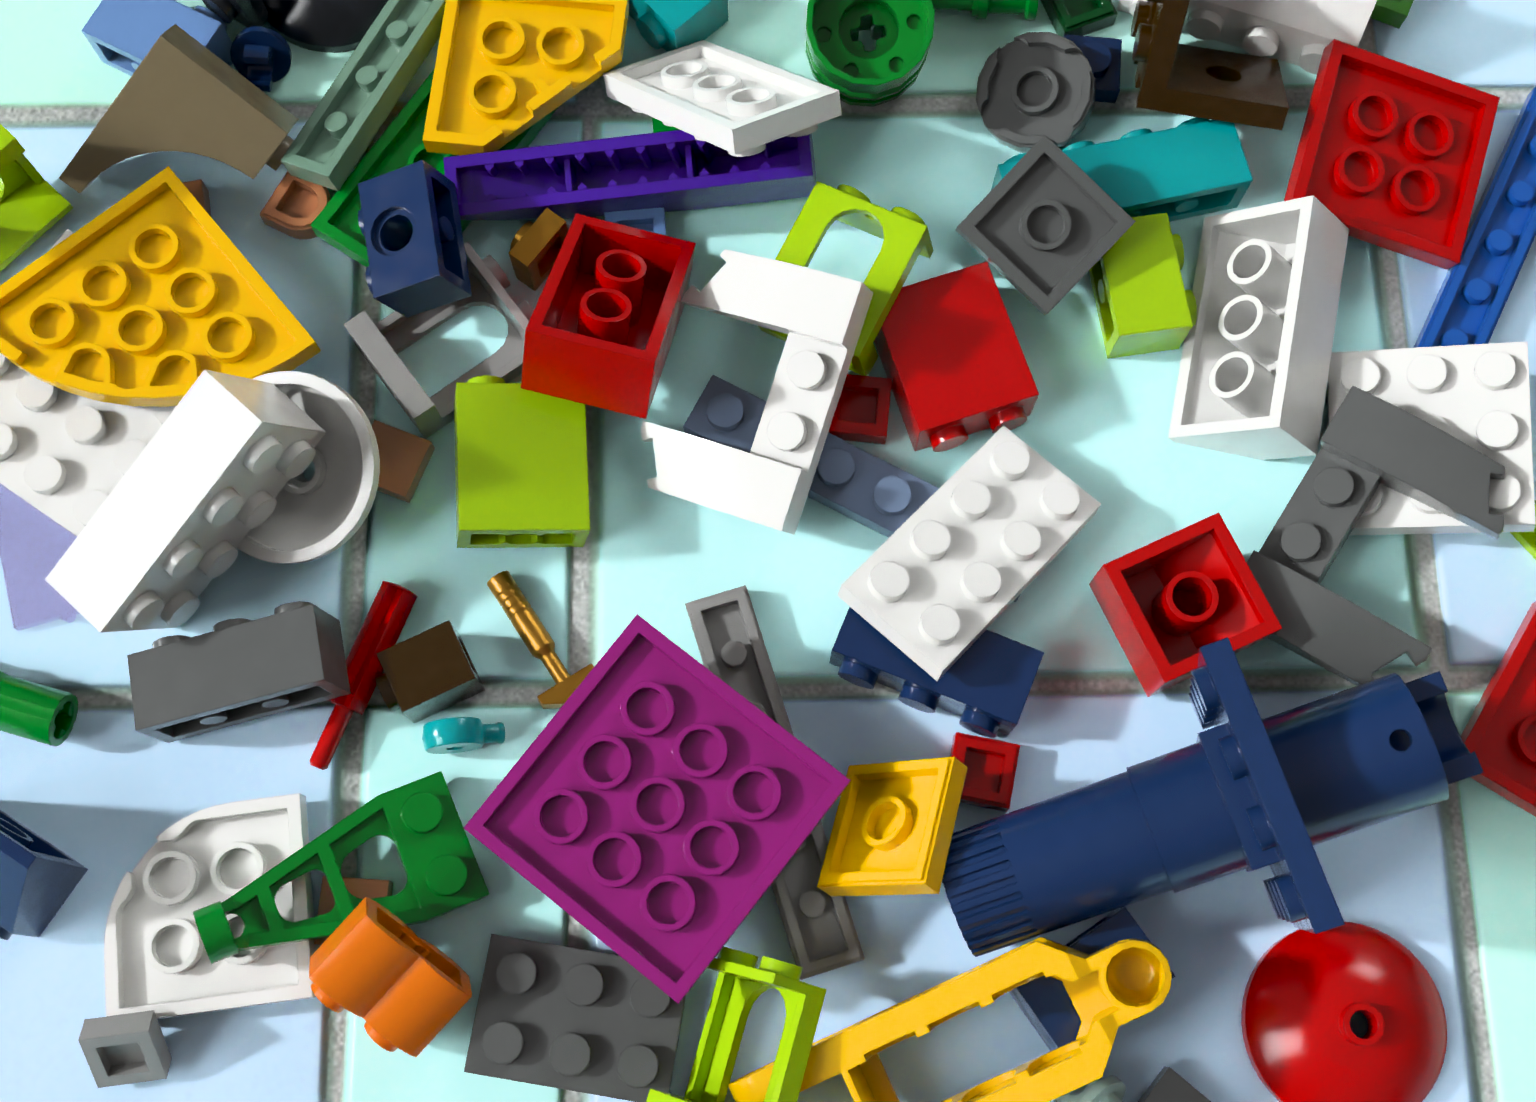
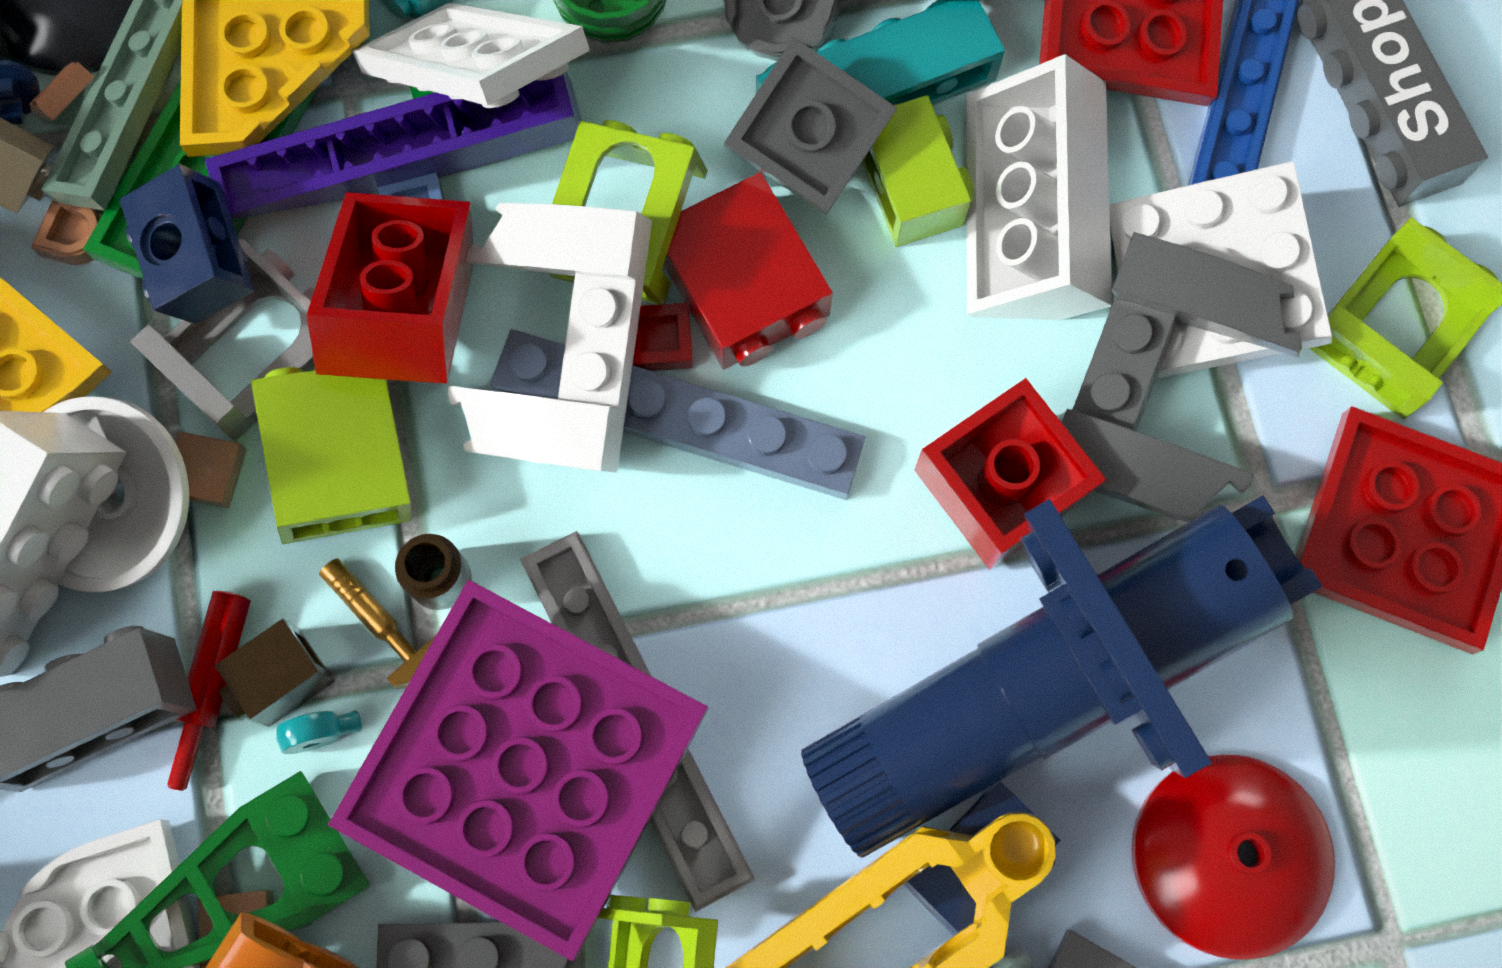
camera: 10 degrees left, 0 degrees up
pearl gold plate [508,208,568,291] -> none
yellow tile [817,757,968,896] -> none
dark blue brick [829,607,1044,738] -> none
white plate [837,425,1101,681] -> none
red tile [950,732,1020,812] -> none
none -> nougat tile [29,62,95,124]
none -> dark brown brick [395,533,472,610]

